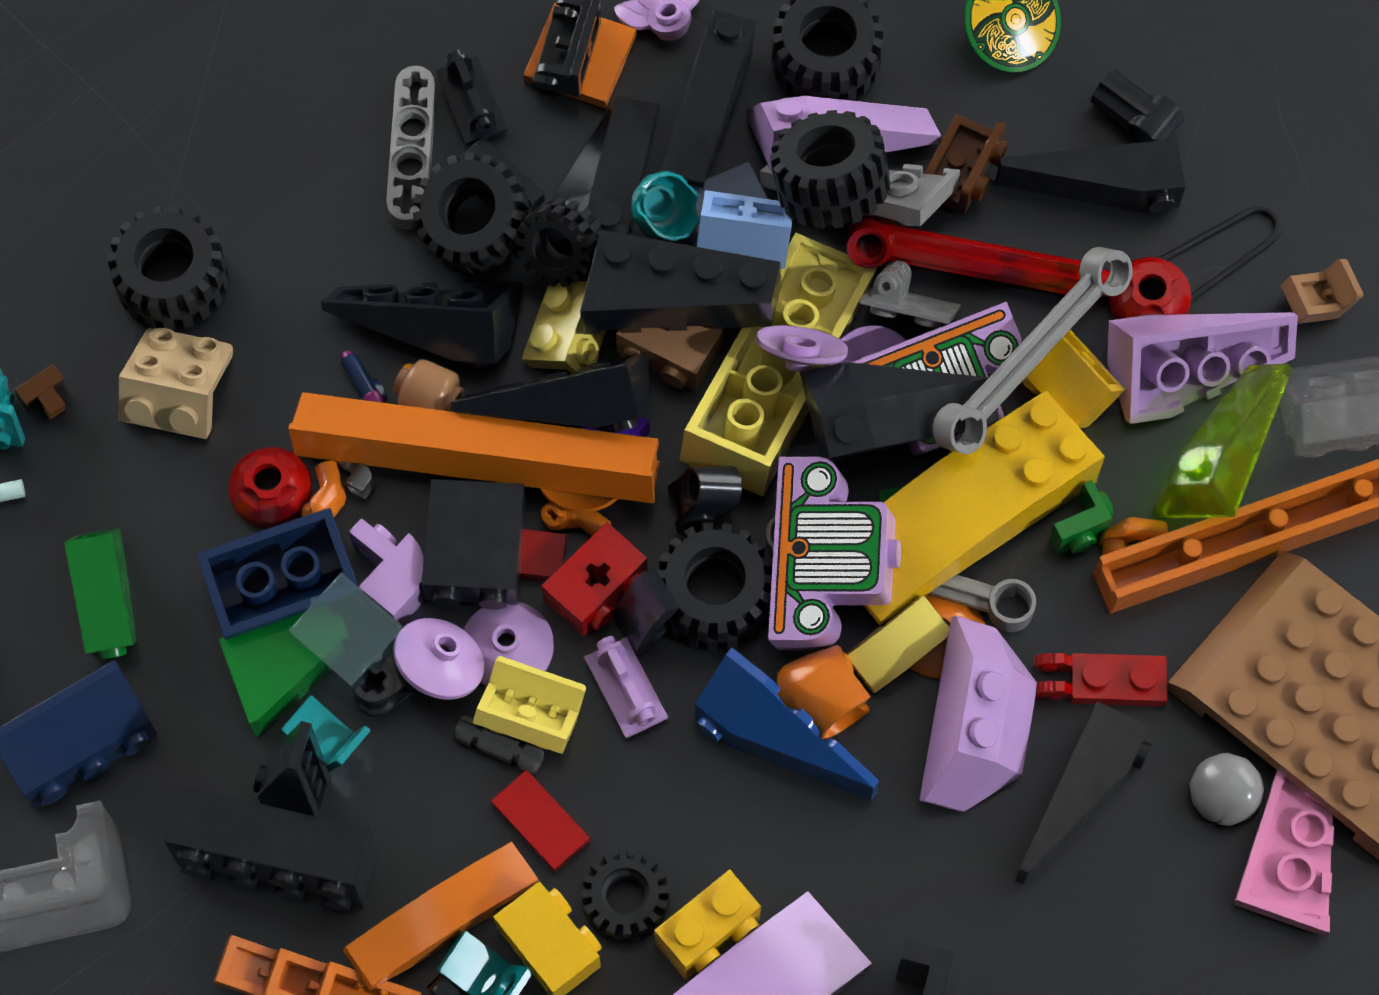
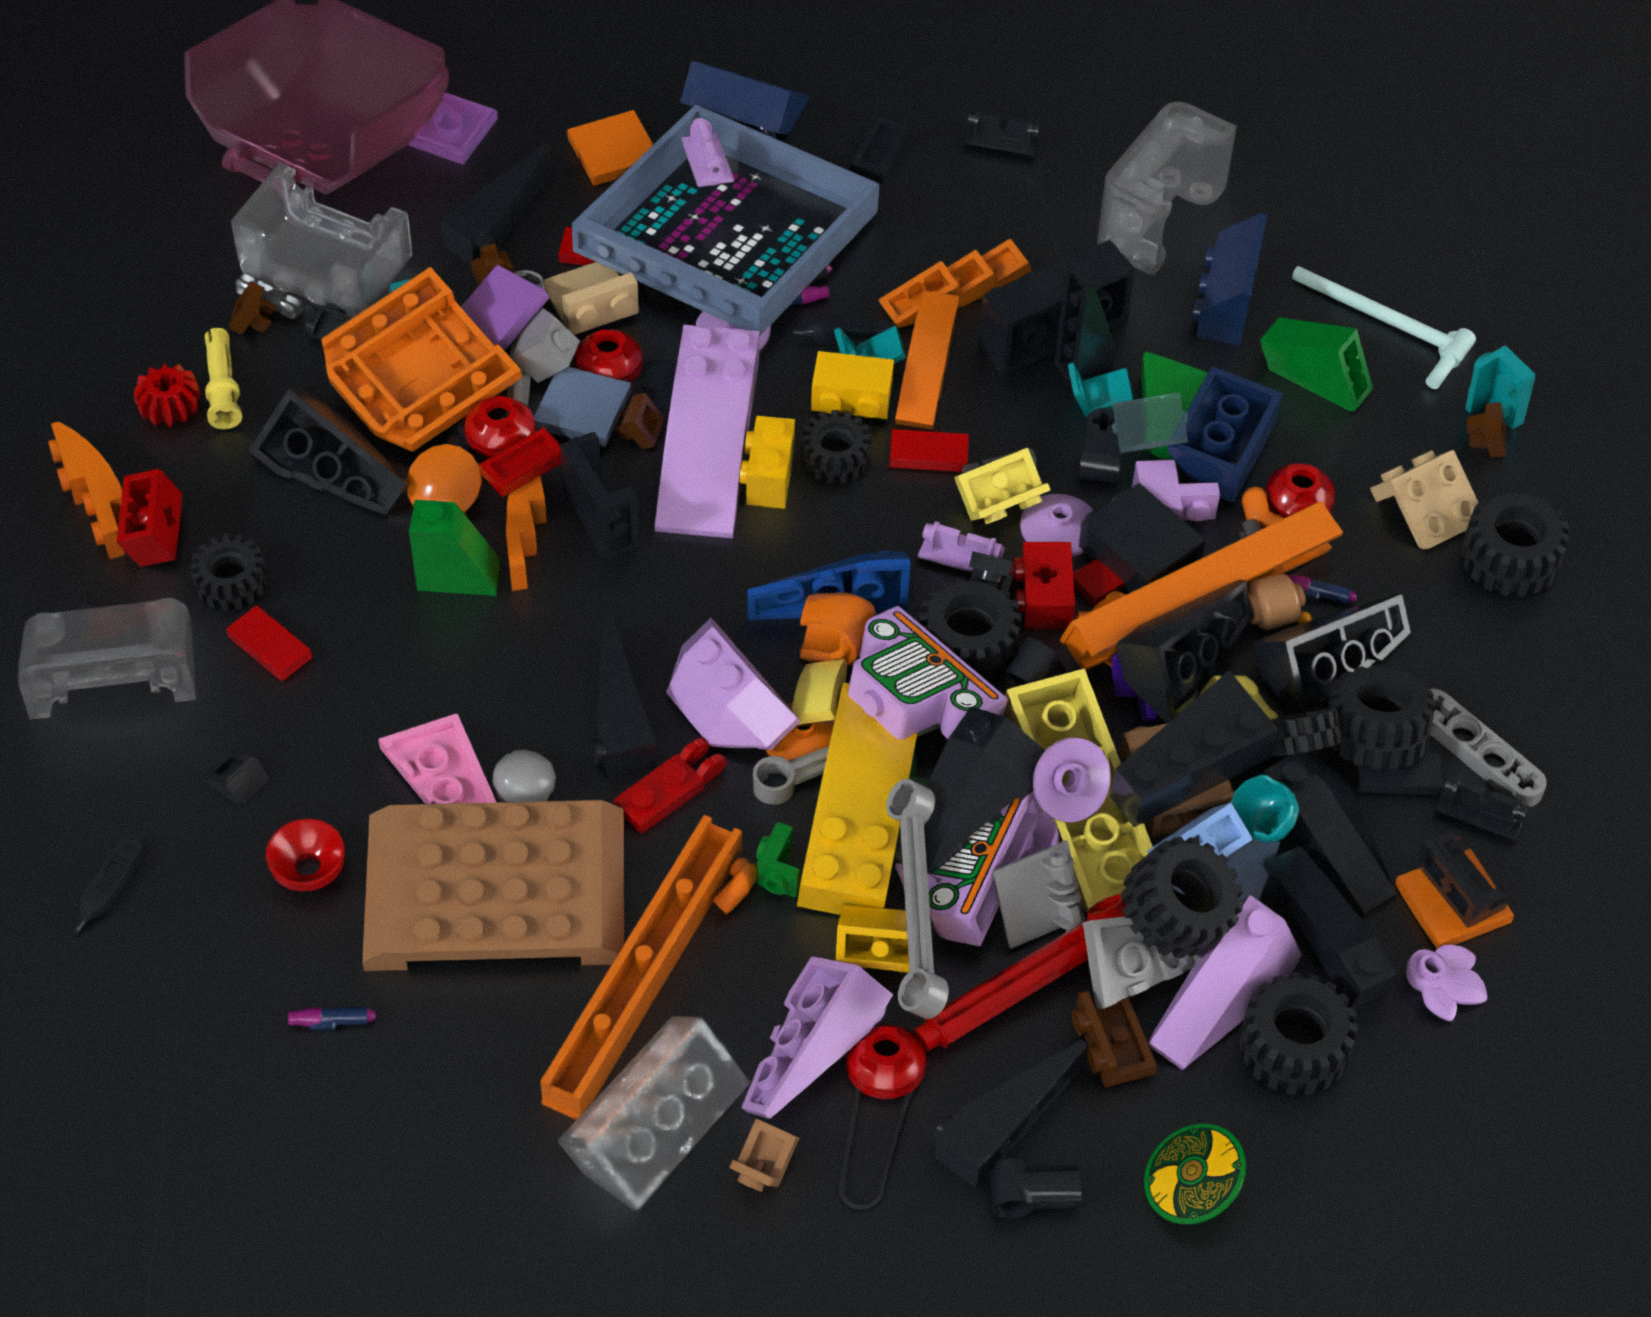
camera: 135 degrees right, 15 degrees down
lavender dish [393,618,484,700] -> none
clear neon green wedge [1152,363,1292,518] -> none

